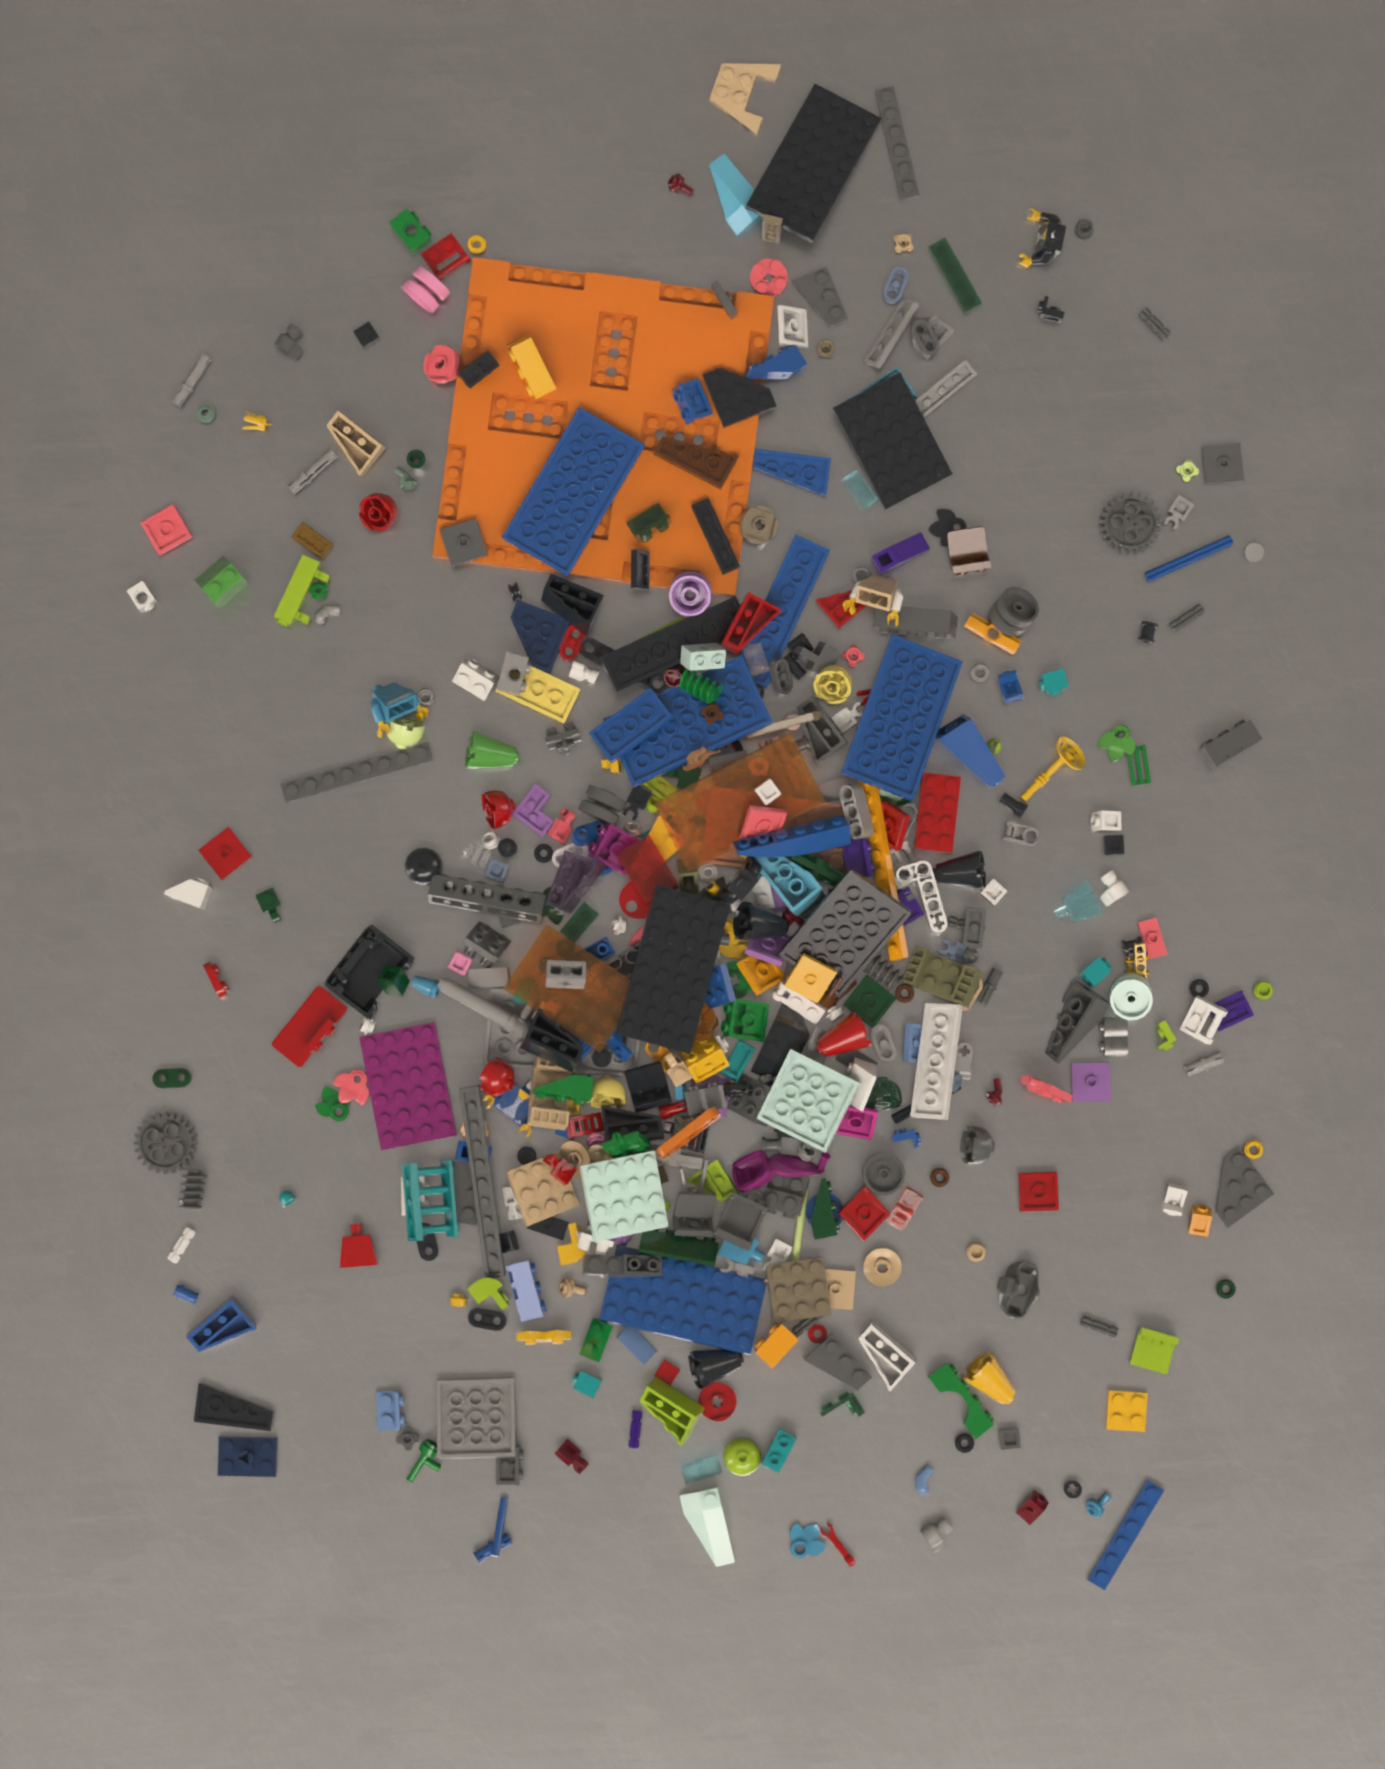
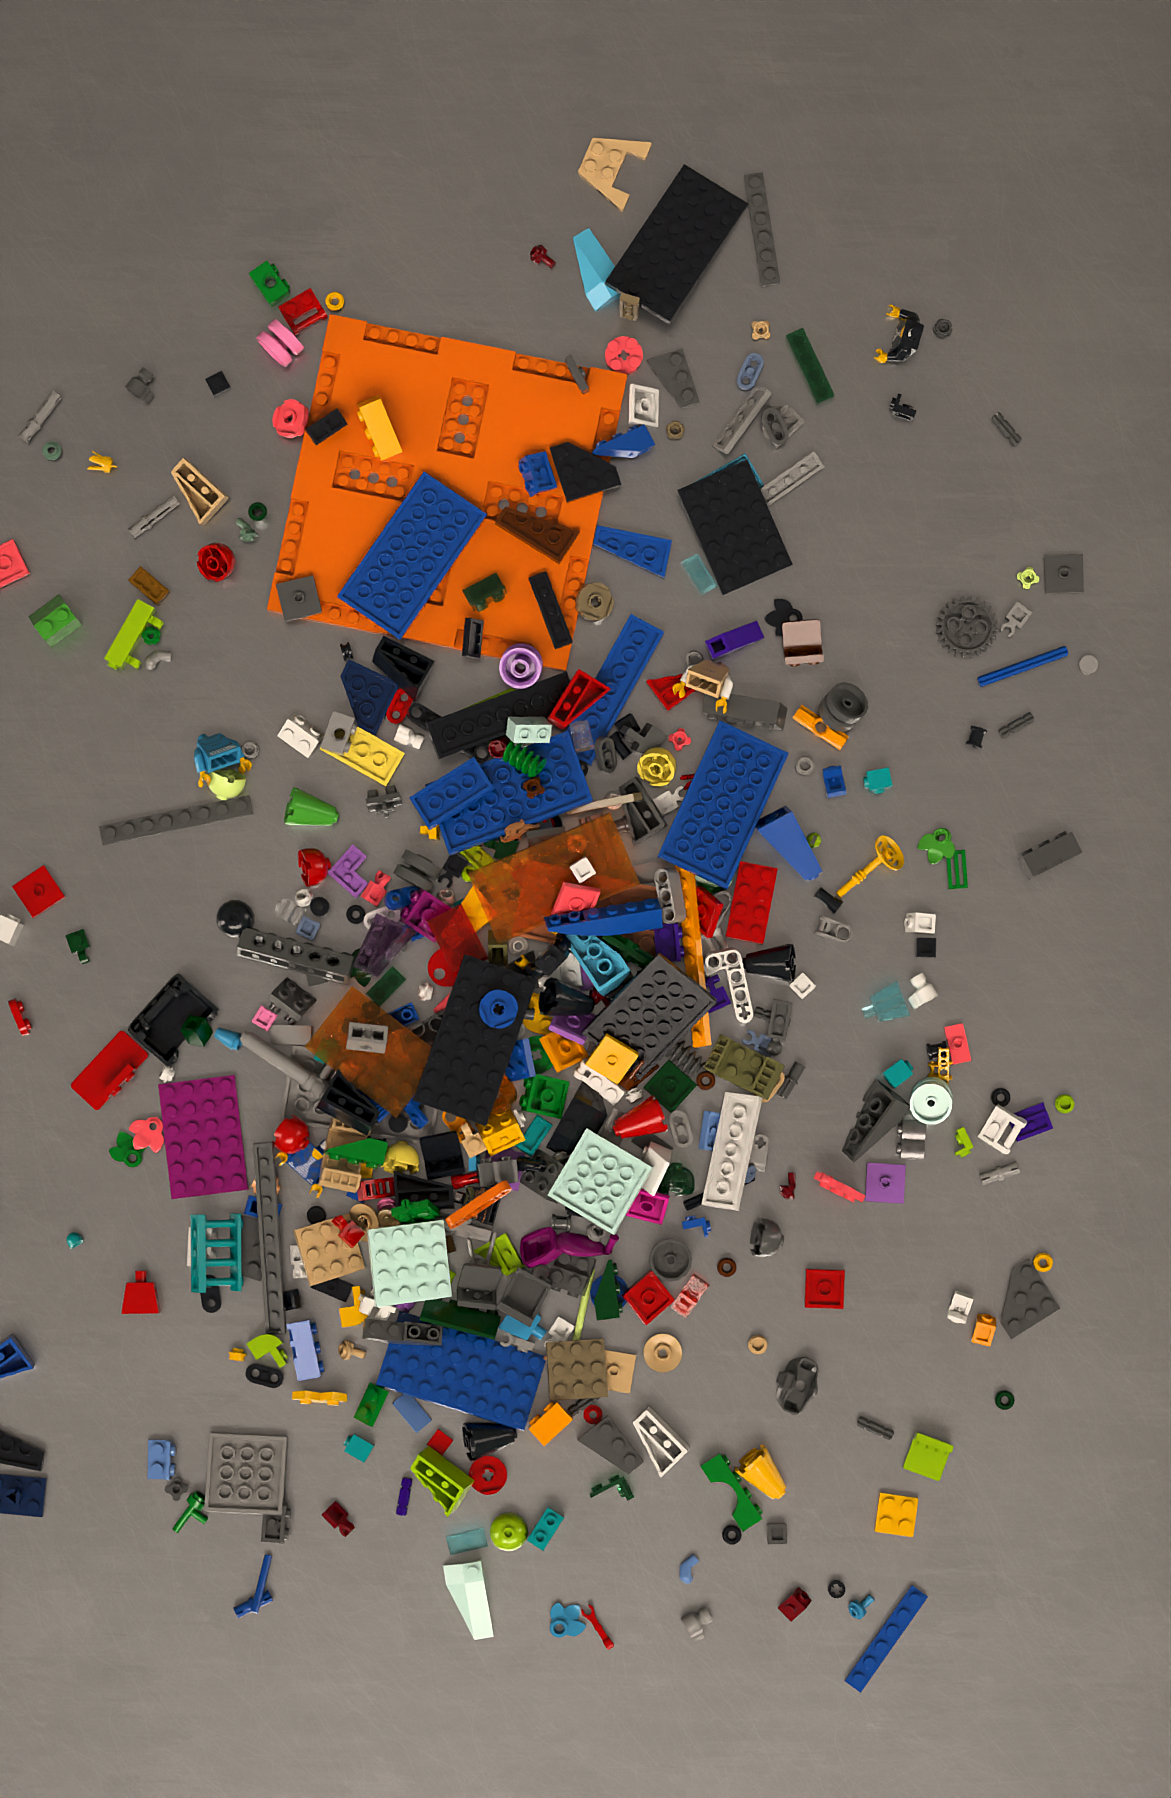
camera: 10 degrees right, 0 degrees up
none -> blue plate [479,990,518,1029]

